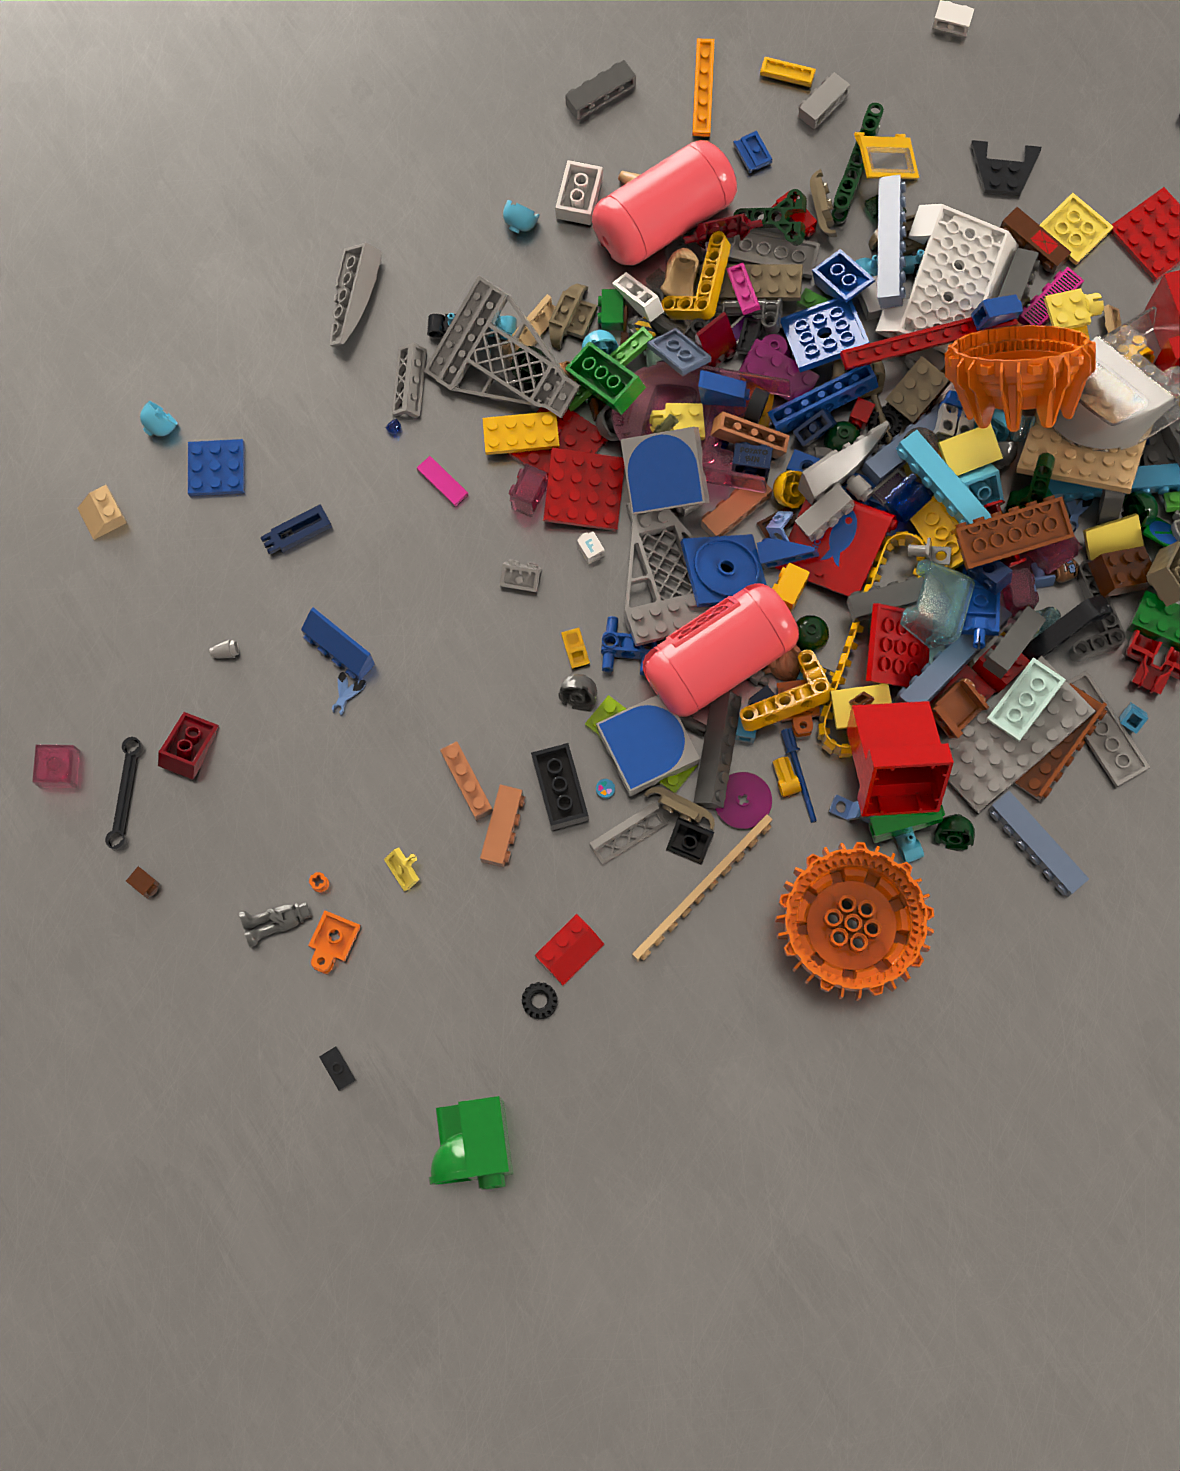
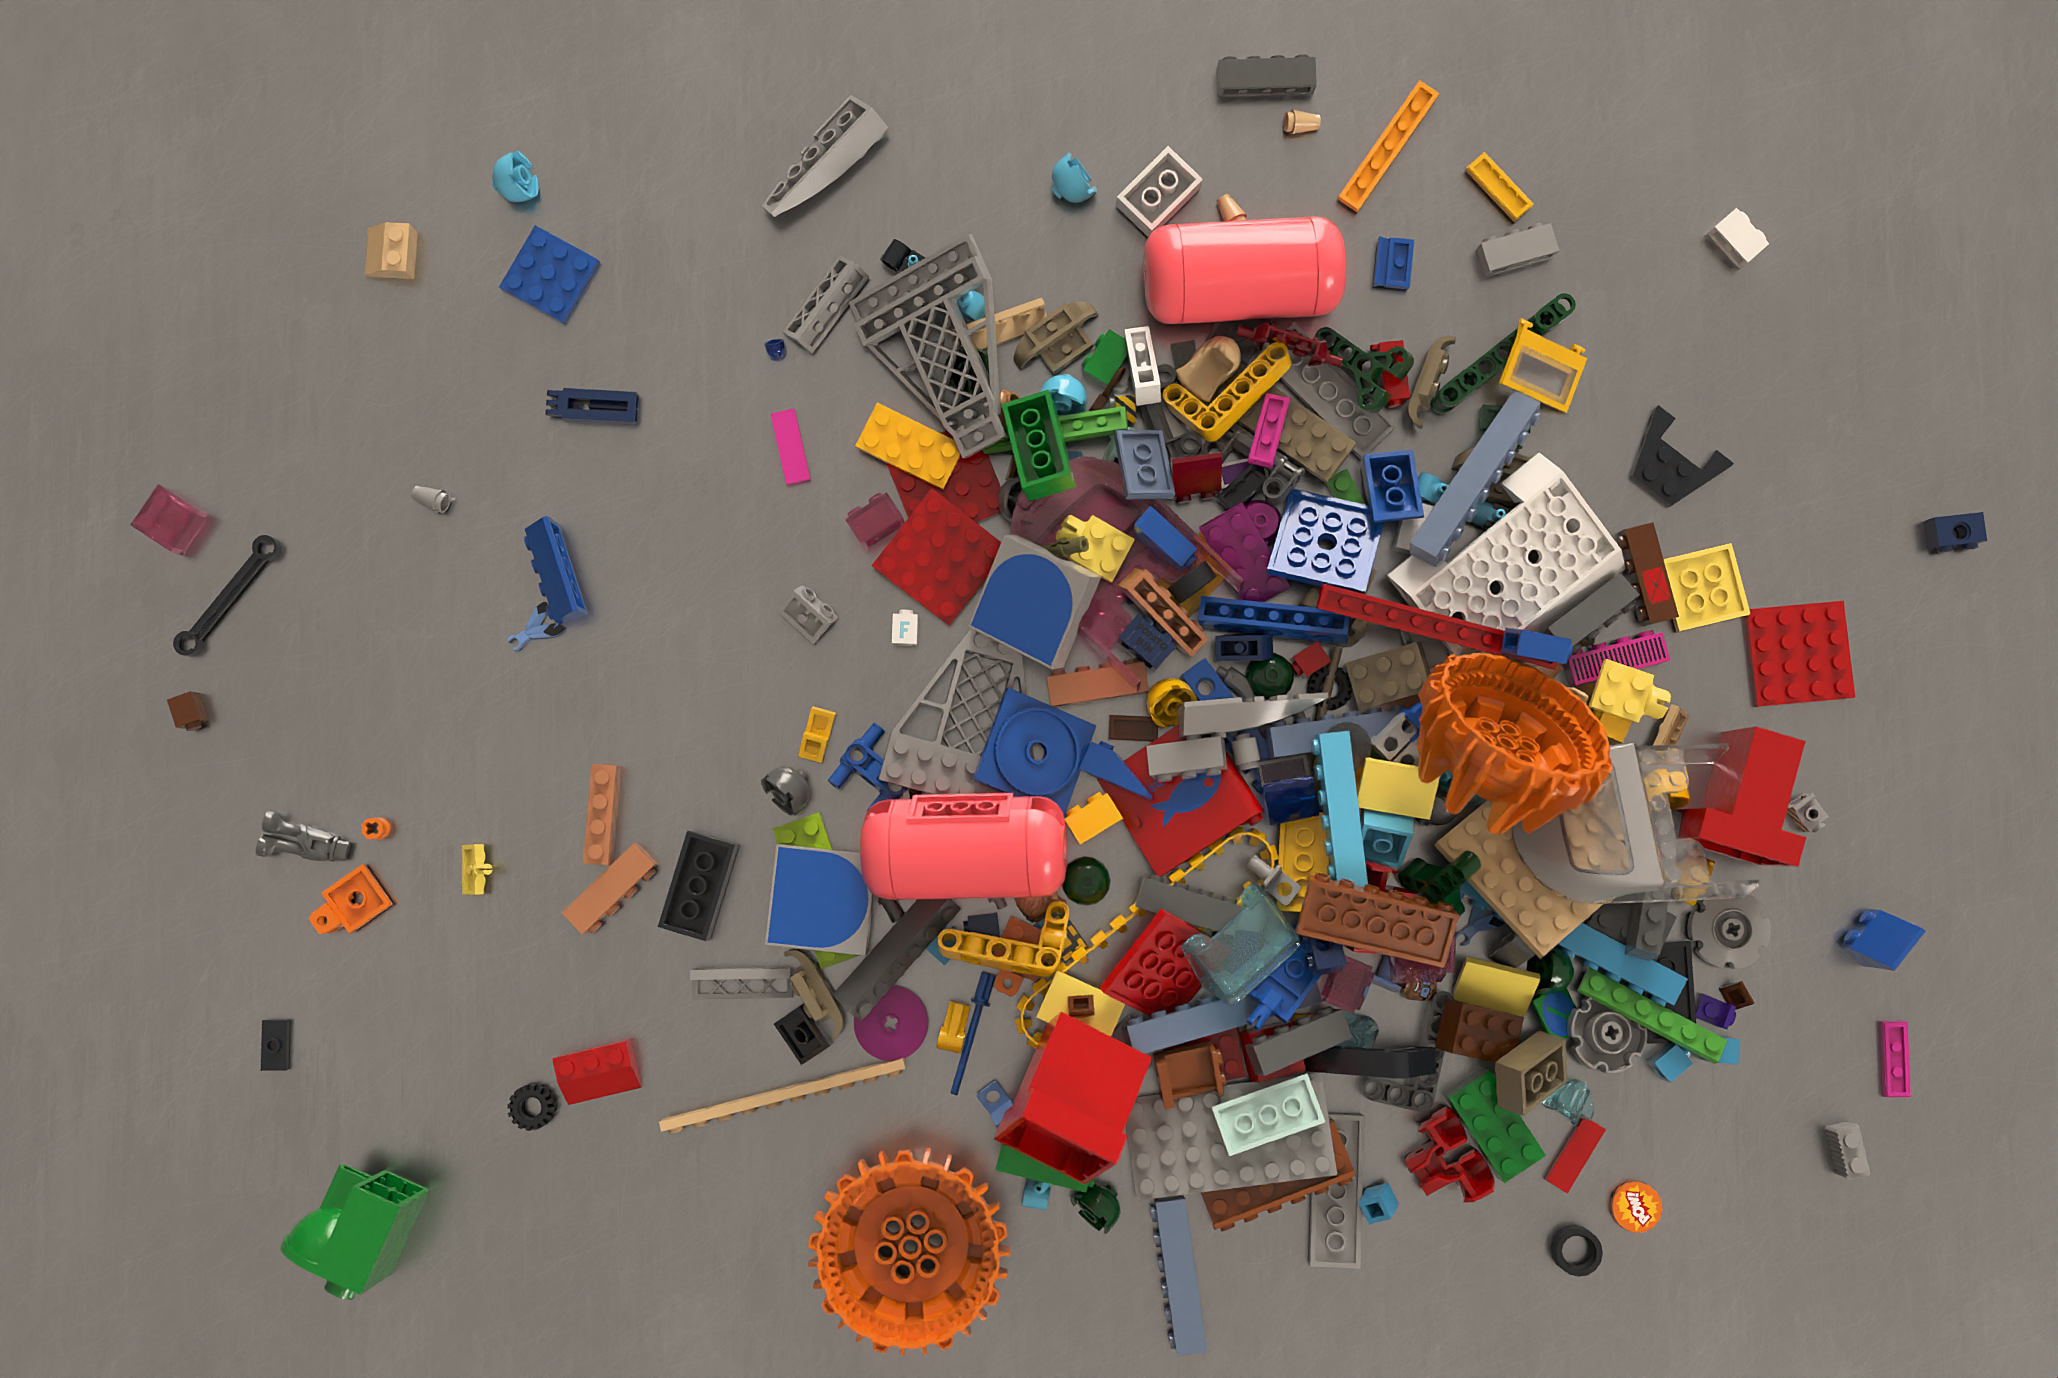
camera: 25 degrees right, 10 degrees up
dark red slope [158,712,219,780] -> none
dark azure tile [596,779,615,799] -> none
light blue bracket [766,511,793,541] -> none
none -> tan cone [1283,109,1321,134]

